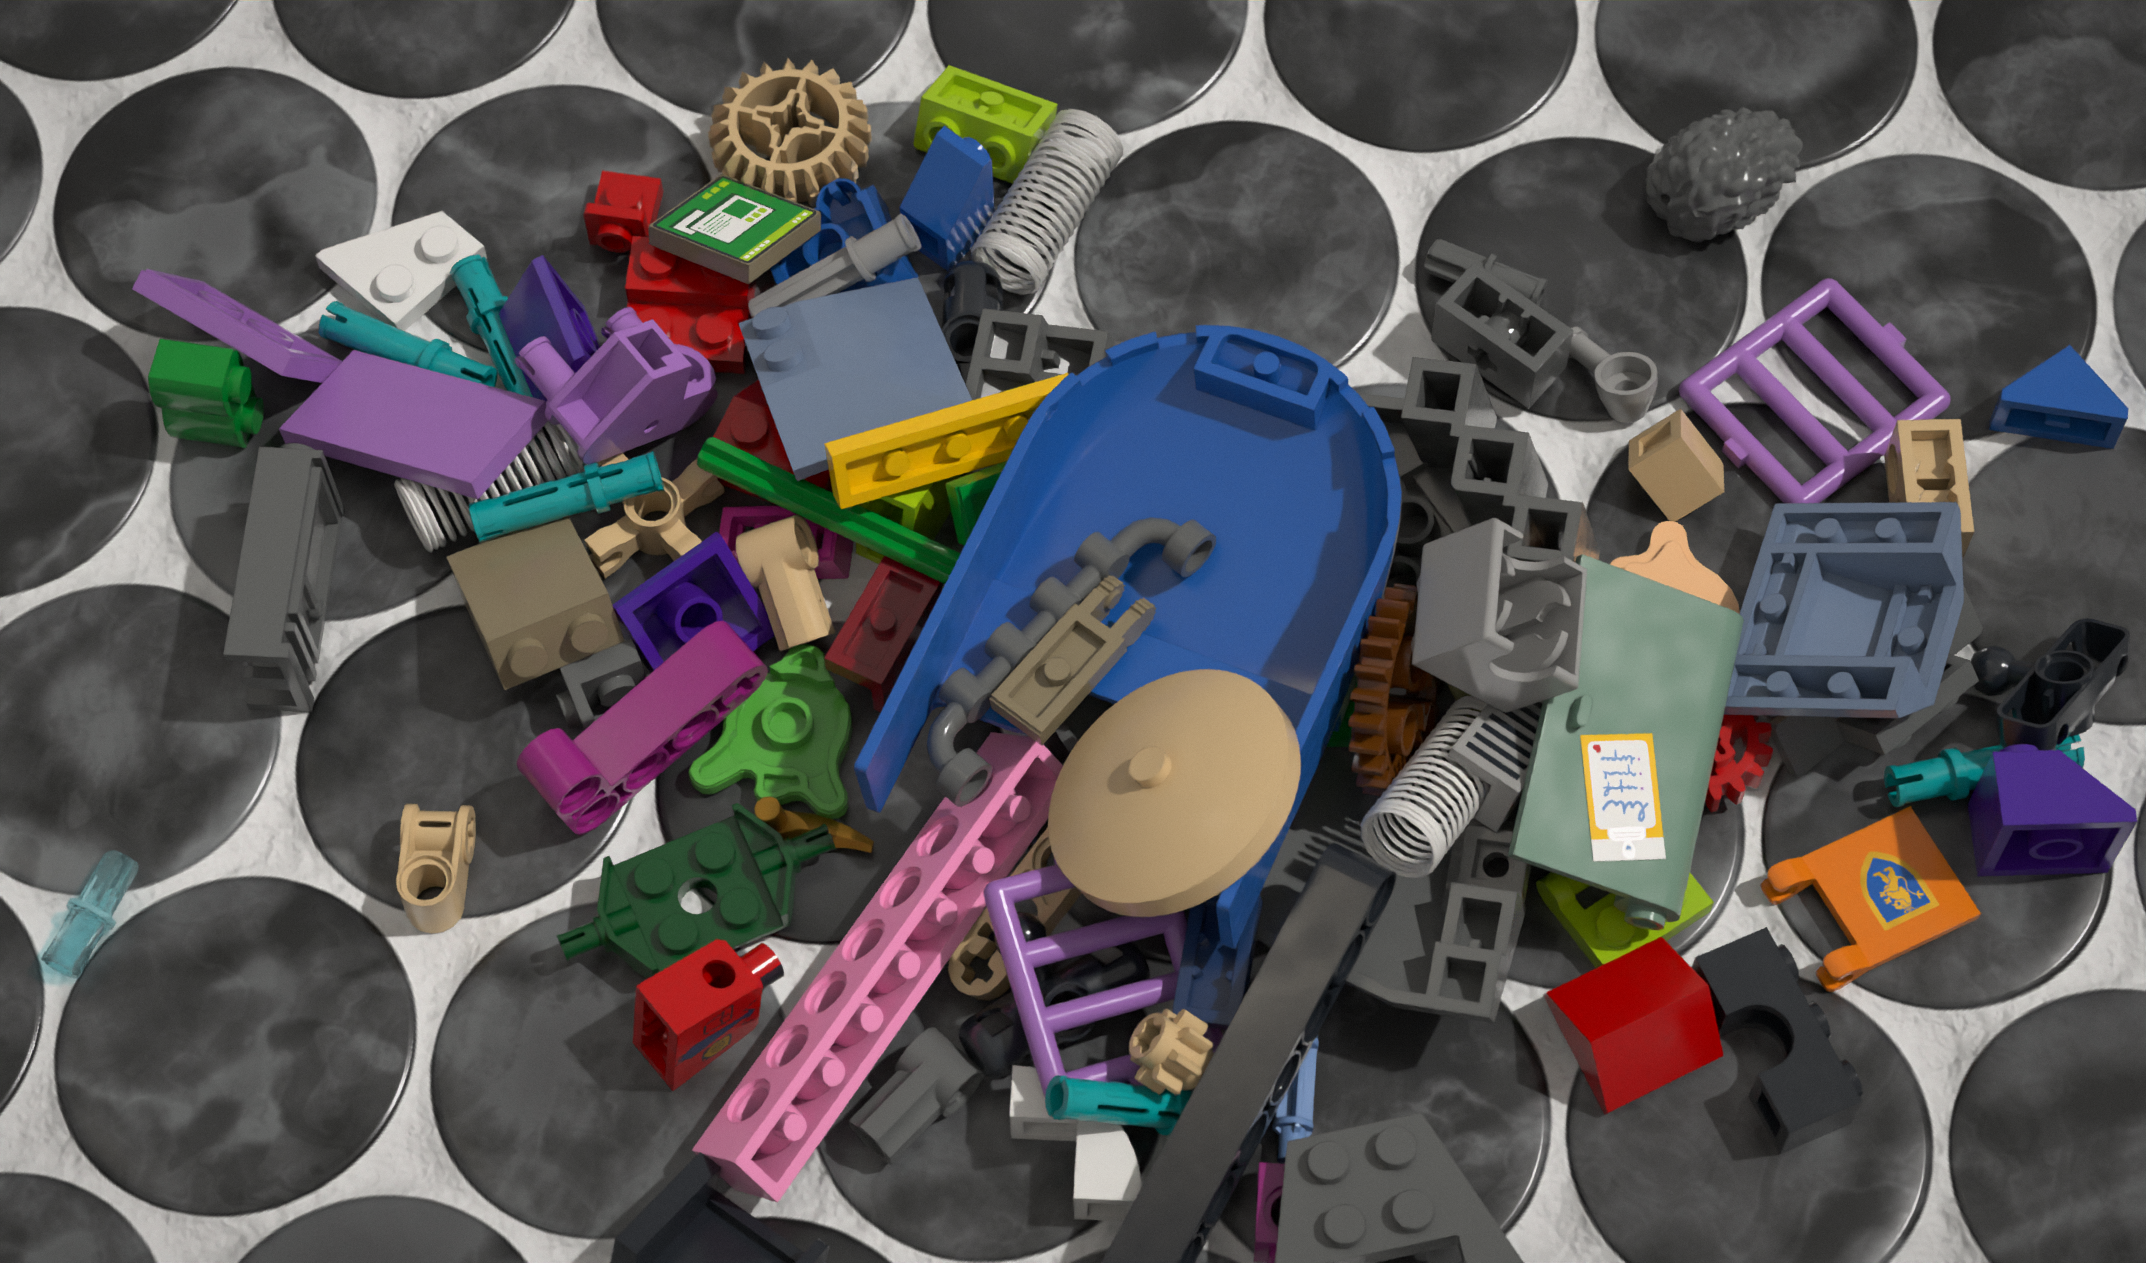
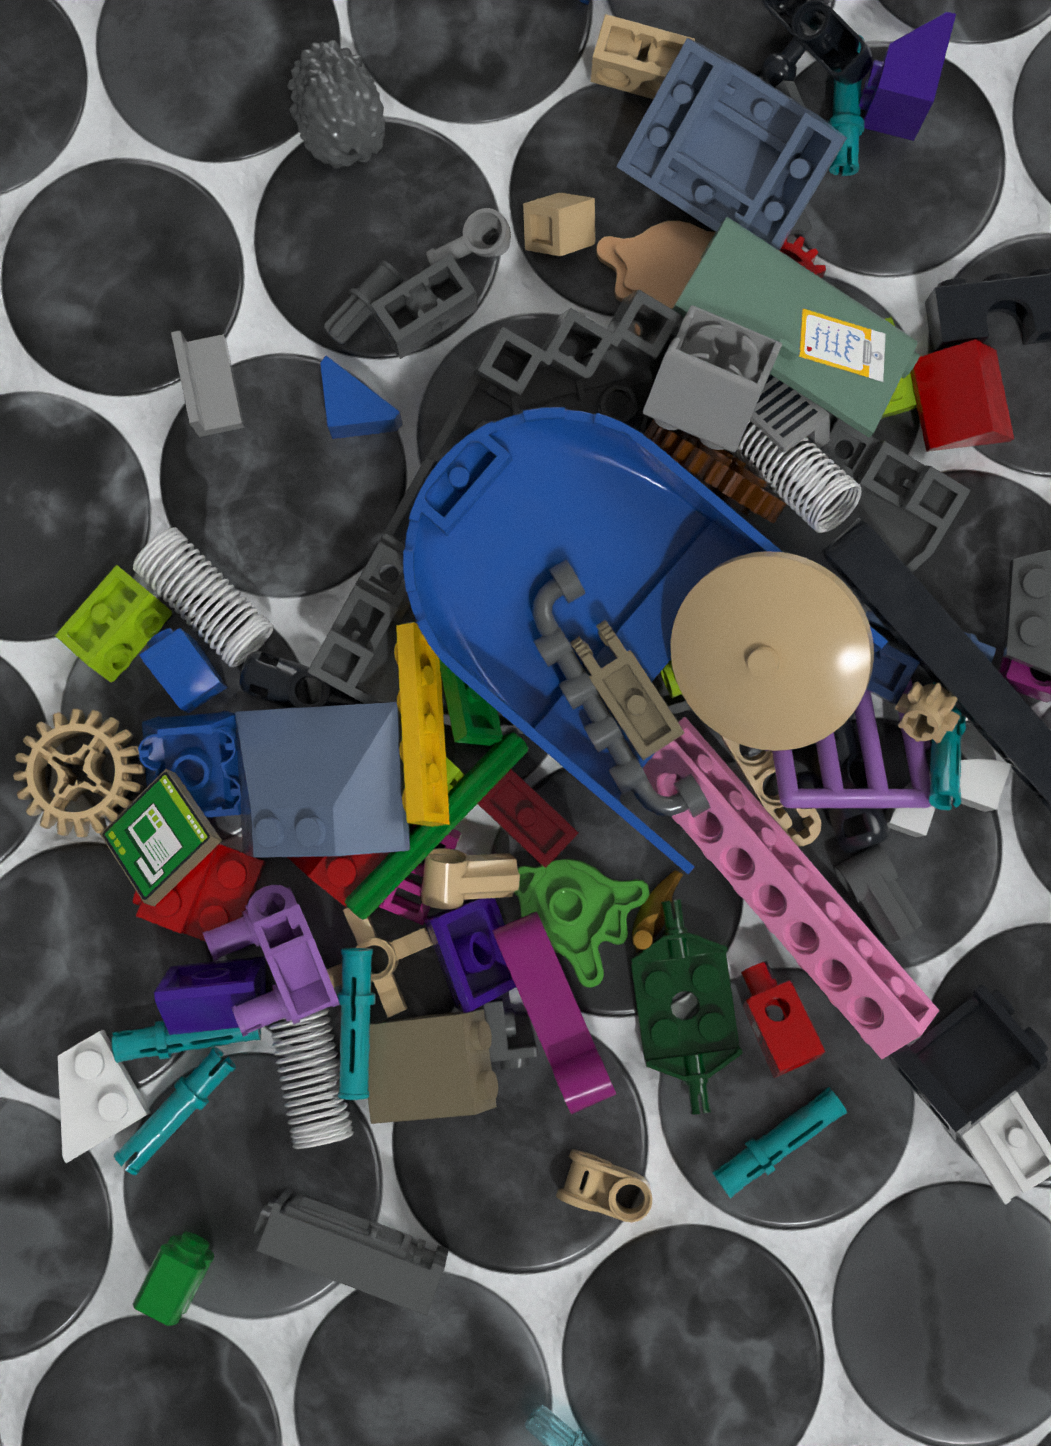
camera: 75 degrees left, 20 degrees up
medium lavender tile [132,269,342,383] -> none
medium lavender tile [279,350,548,499] -> none
red bracket [583,170,663,253] -> none
light grey axle [748,214,921,318] -> none
medium lavender bar [1679,278,1951,503] -> none
orange flag [1760,806,1981,992] -> none
none -> light grey panel [171,331,245,437]
none -> blue slope [320,356,403,439]
none -> teal pin [712,1087,847,1198]

